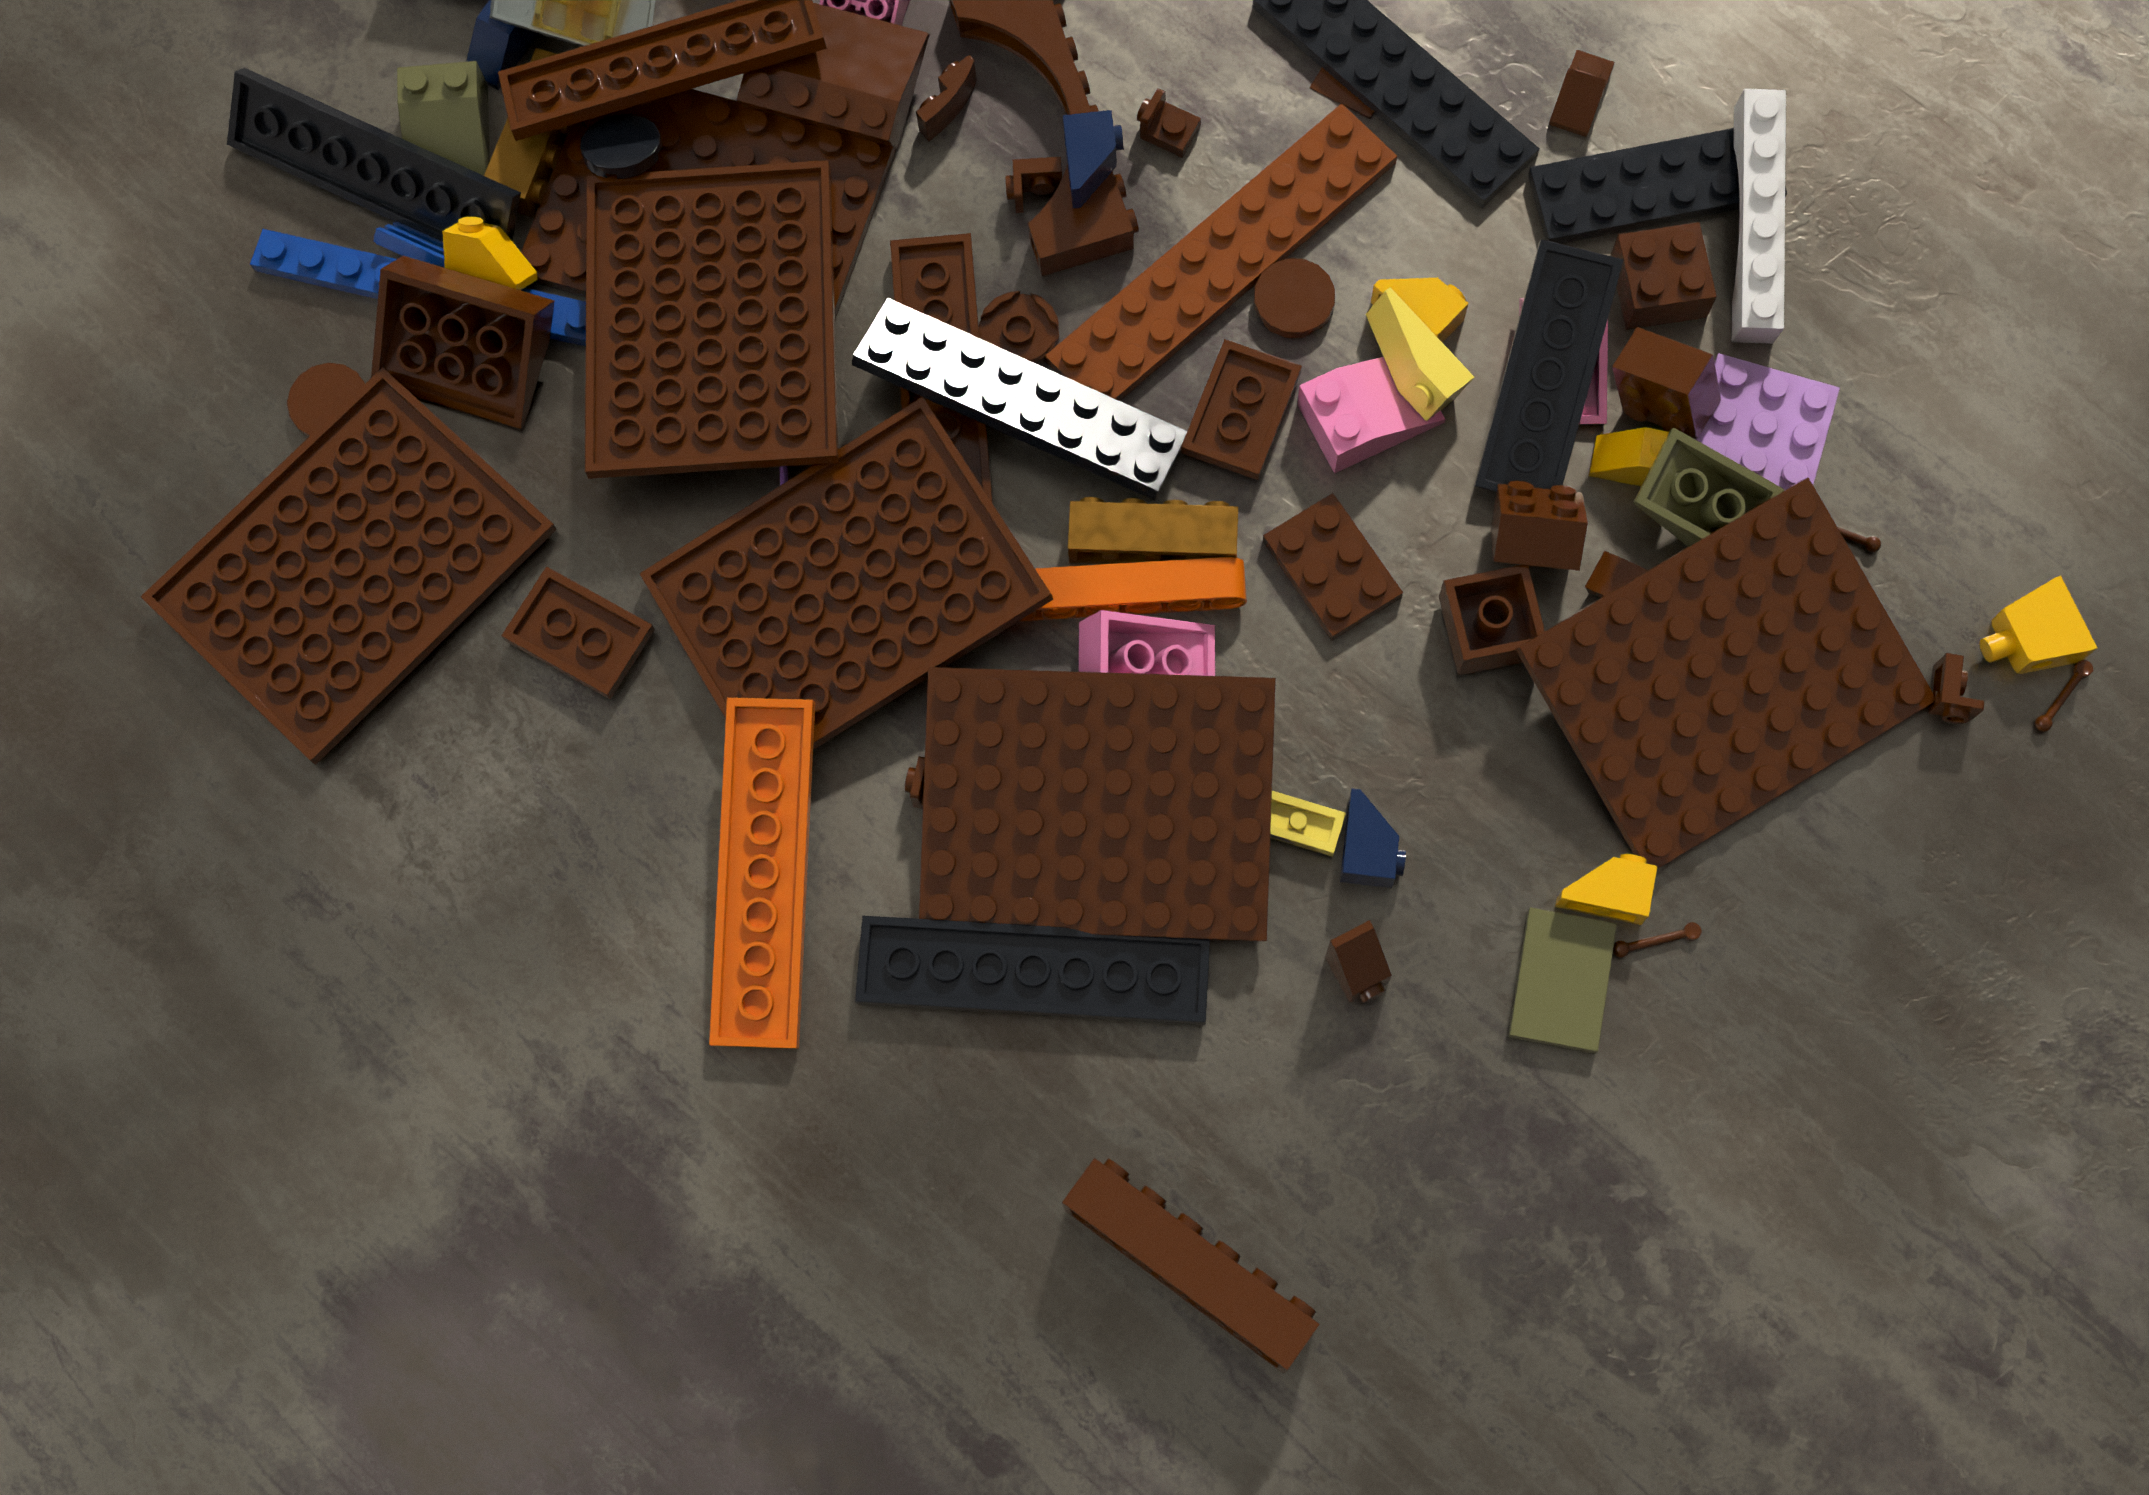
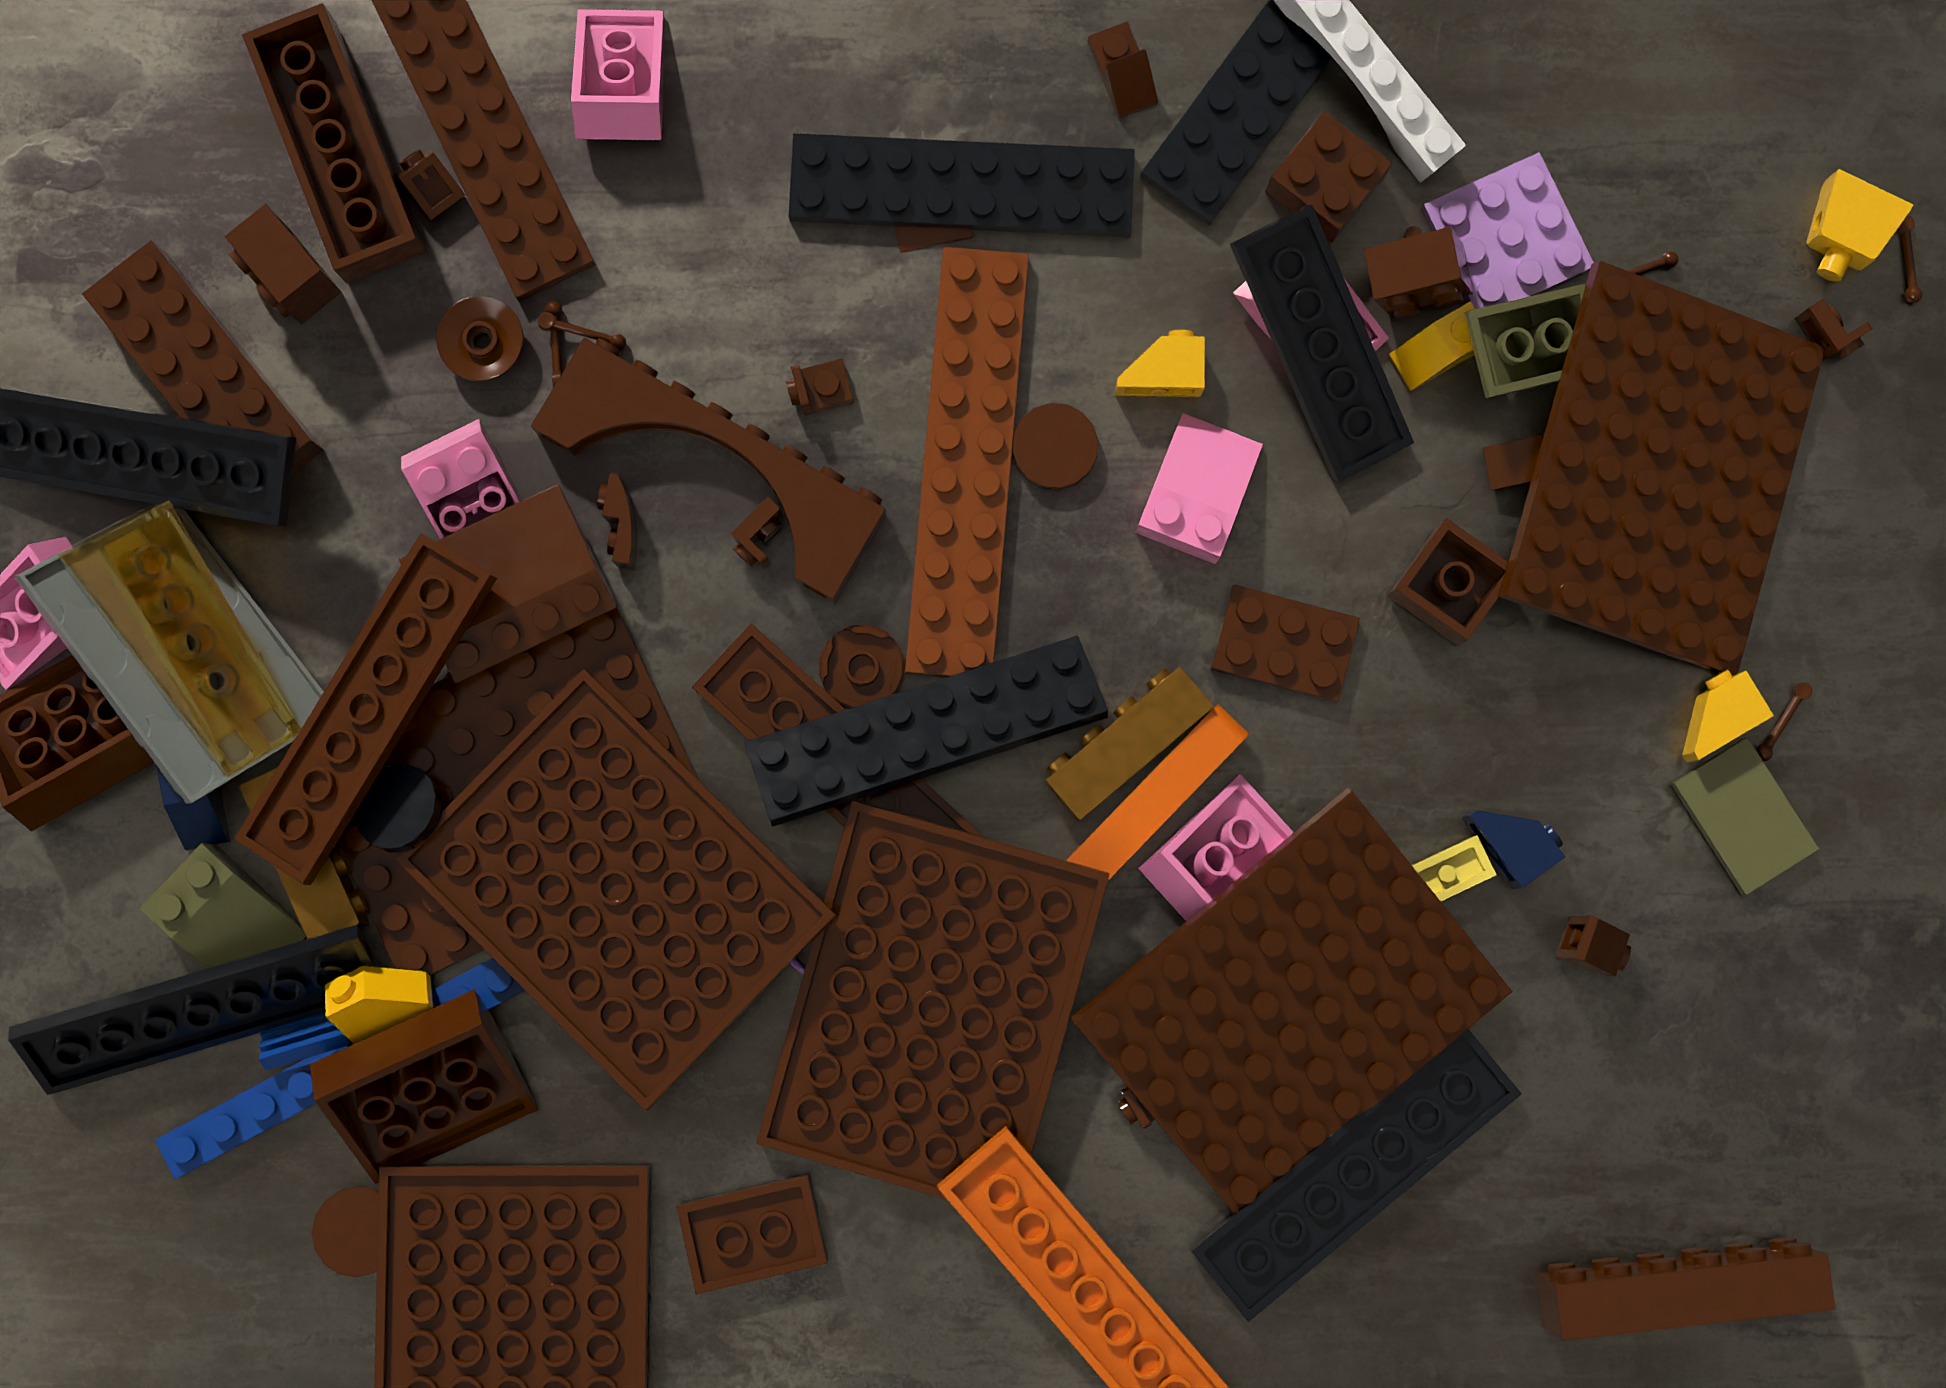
camera: 50 degrees left, 10 degrees up
dark blue slope [1063,110,1124,208] -> none
reddish brown plate [1181,339,1302,480] -> none
light yellow slope [1366,287,1474,421] -> none
reddish brown brick [1491,481,1588,571] -> none

